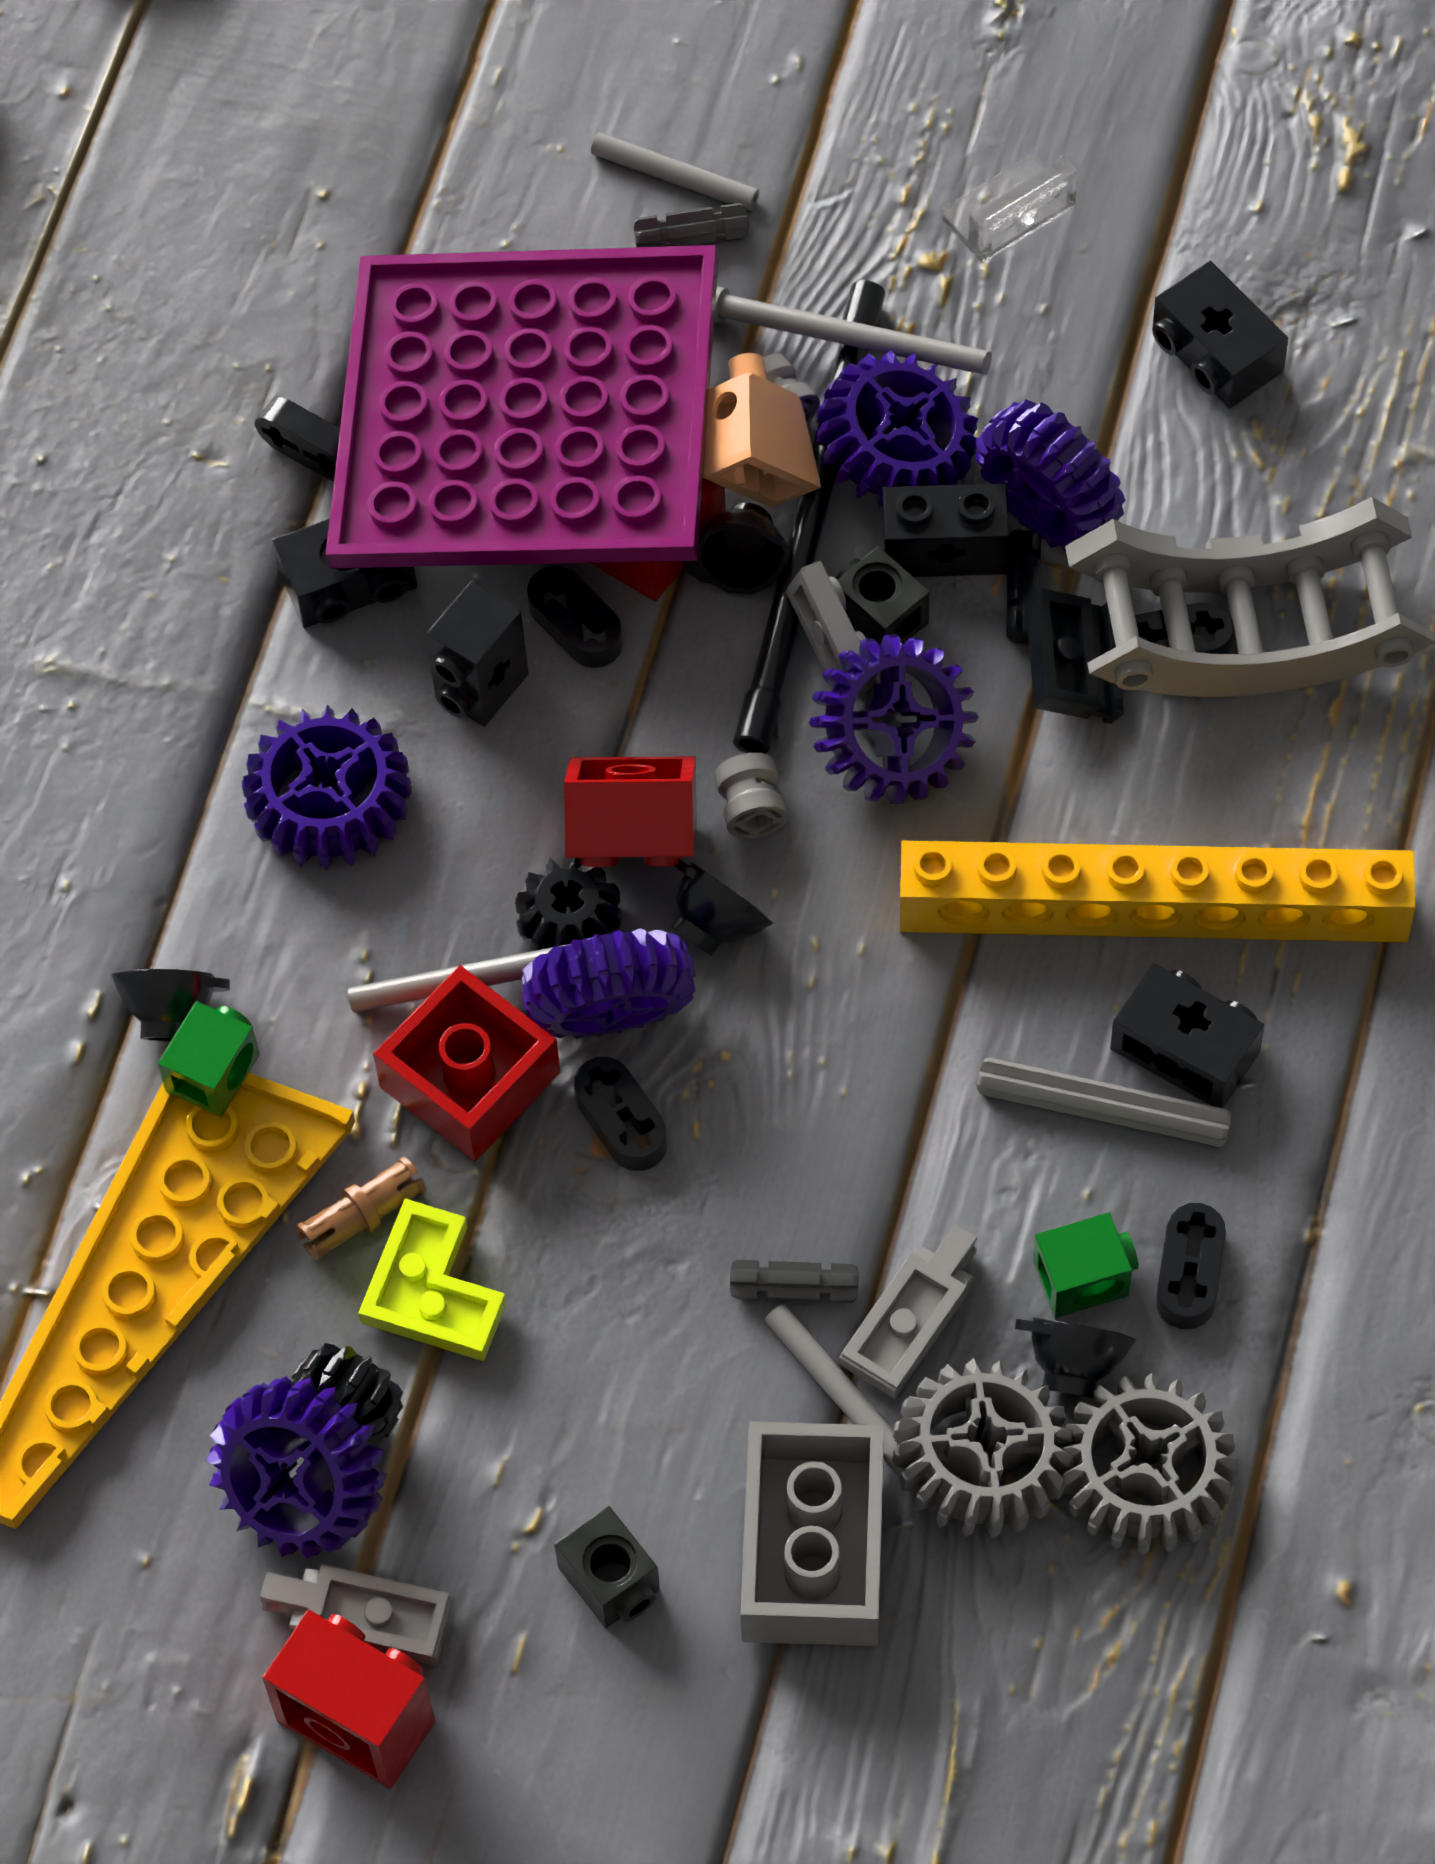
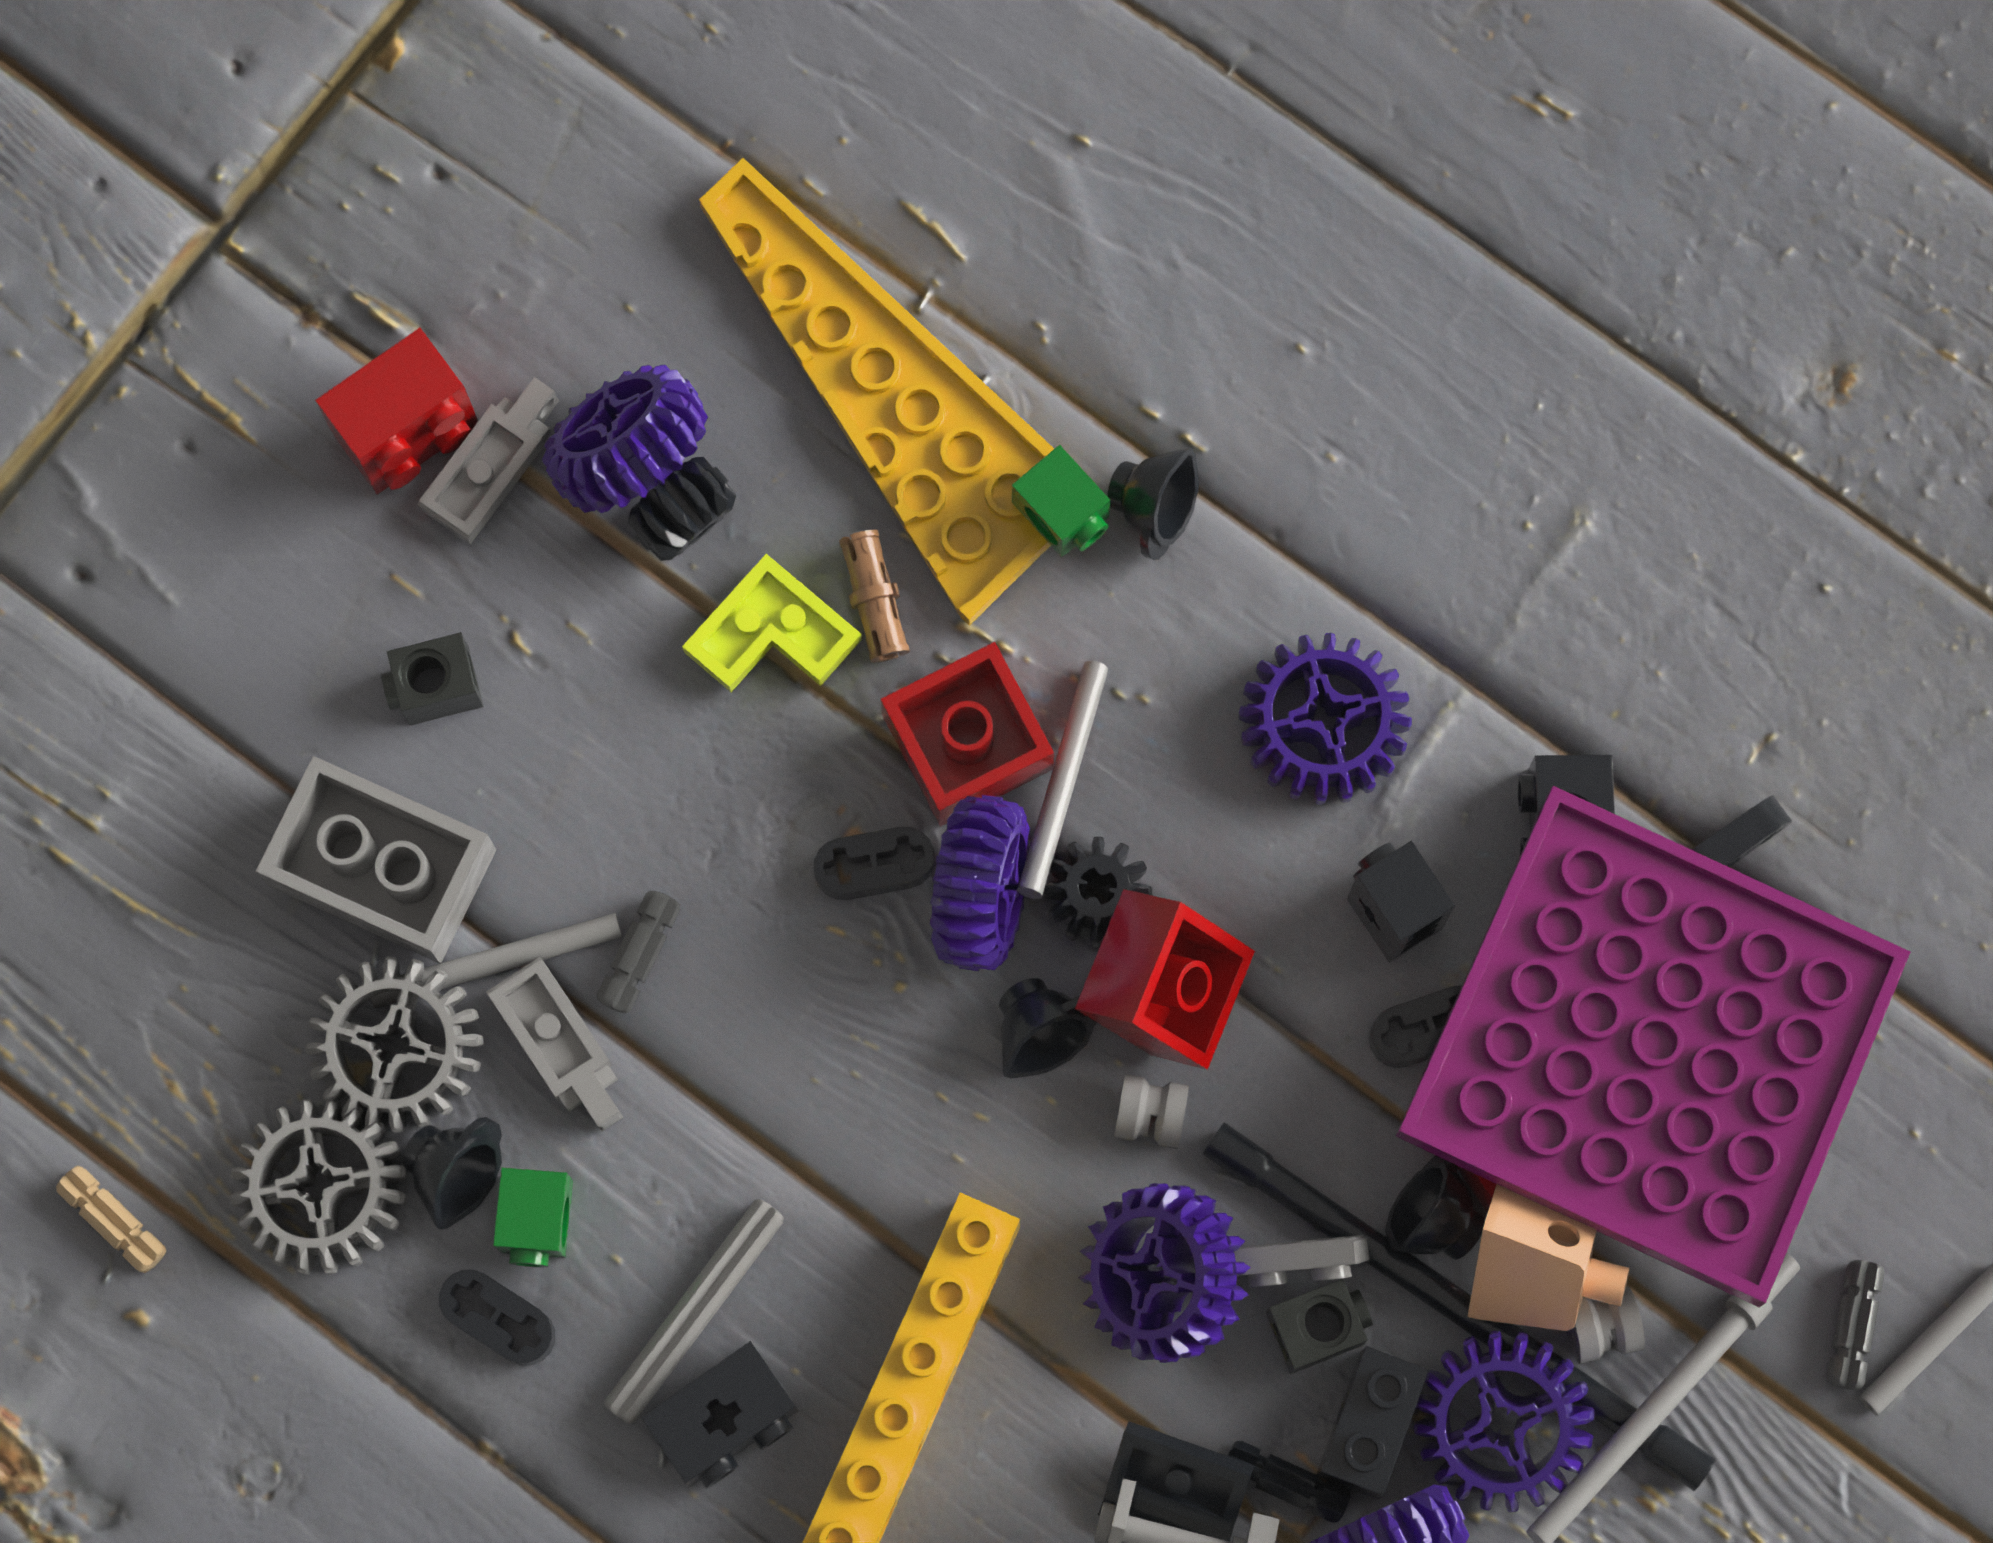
camera: 110 degrees right, 15 degrees up
none -> tan axle [56,1166,166,1273]

